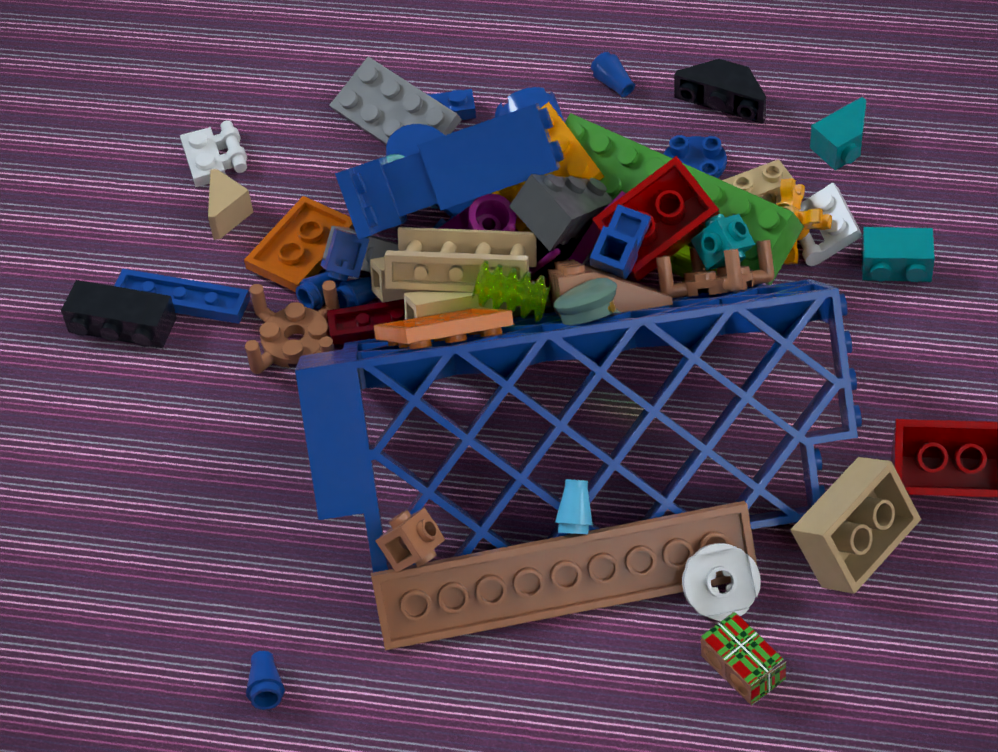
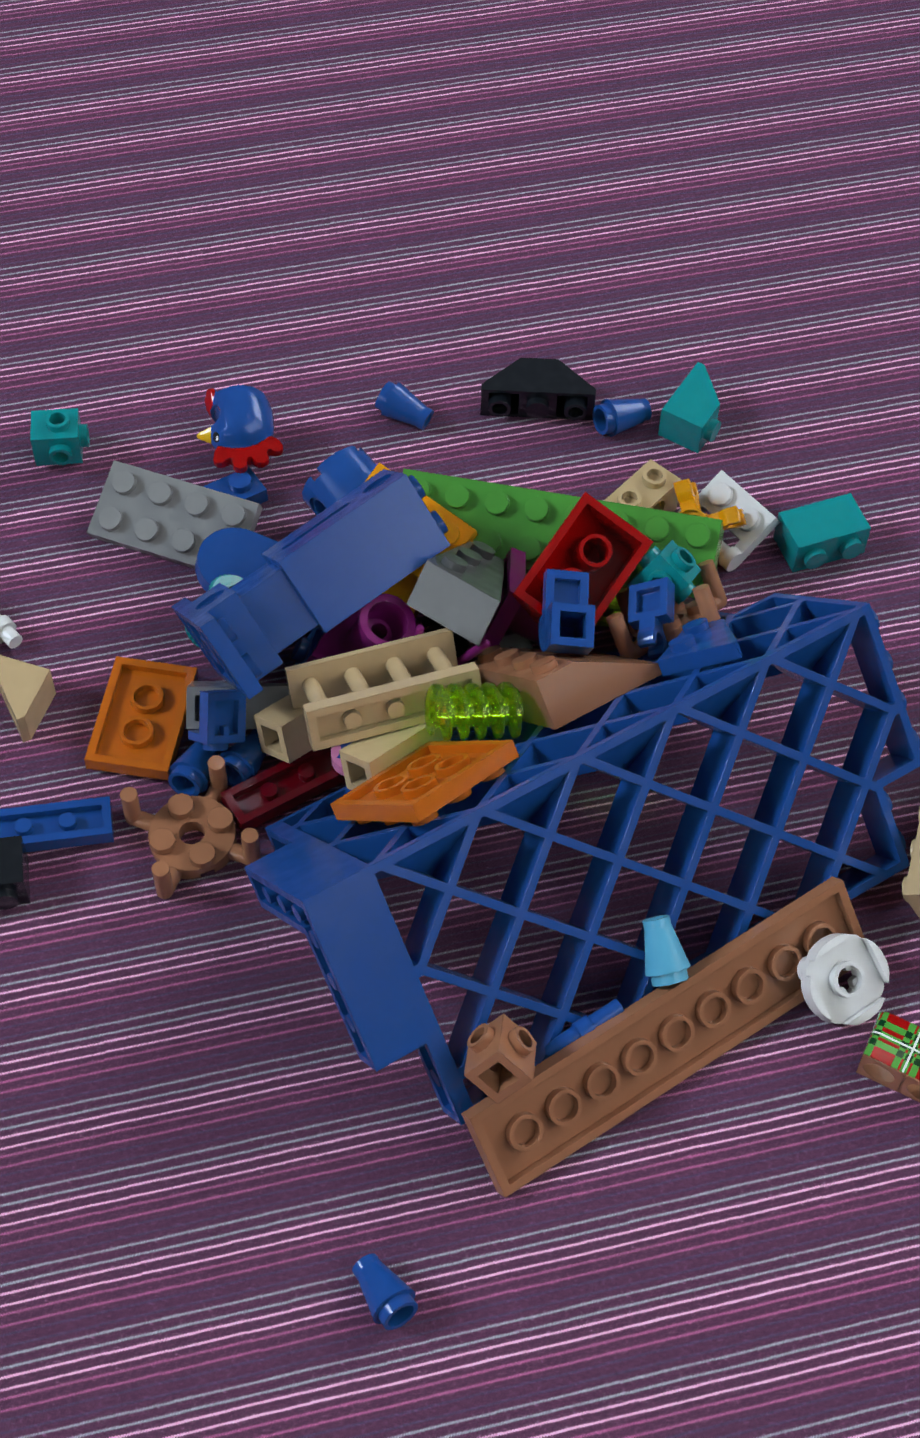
camera: 30 degrees left, 5 degrees up
sand green piece [554,278,621,325] -> none
blue dish [663,135,727,178] -> none
none -> teal brick [30,408,90,466]
none -> blue piece [196,385,284,473]
none -> blue piece [545,999,624,1058]
none -> blue cone [592,398,652,437]
none -> blue plate [628,577,675,658]
none -> blue wing [657,618,743,676]

